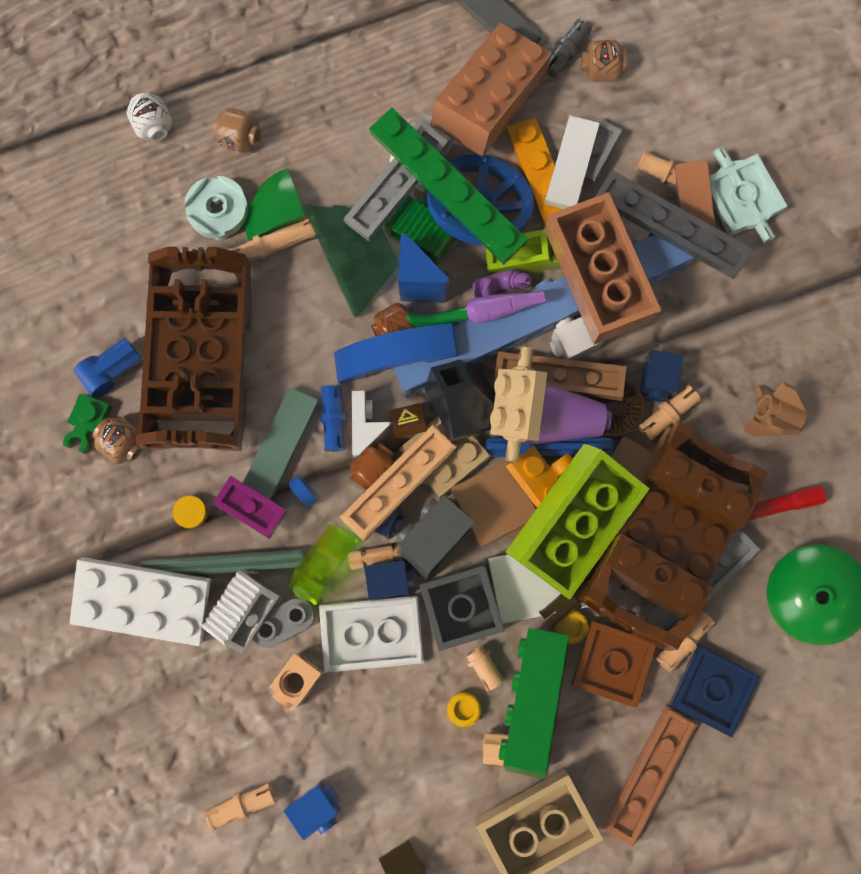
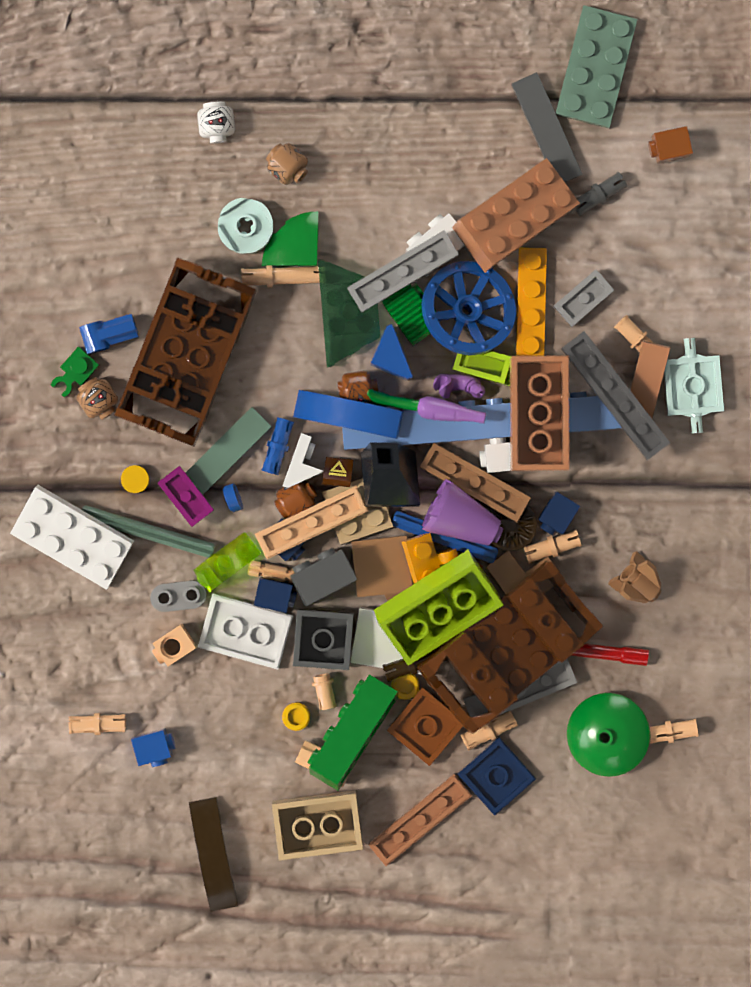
camera: 15 degrees right, 10 degrees up
white brick [202,571,279,654] -> none
green plate [369,107,528,265] -> none
tan plate [490,346,547,462] -> none
white tile [545,115,600,209] -> none
medium nougat head [581,40,626,82] -> none

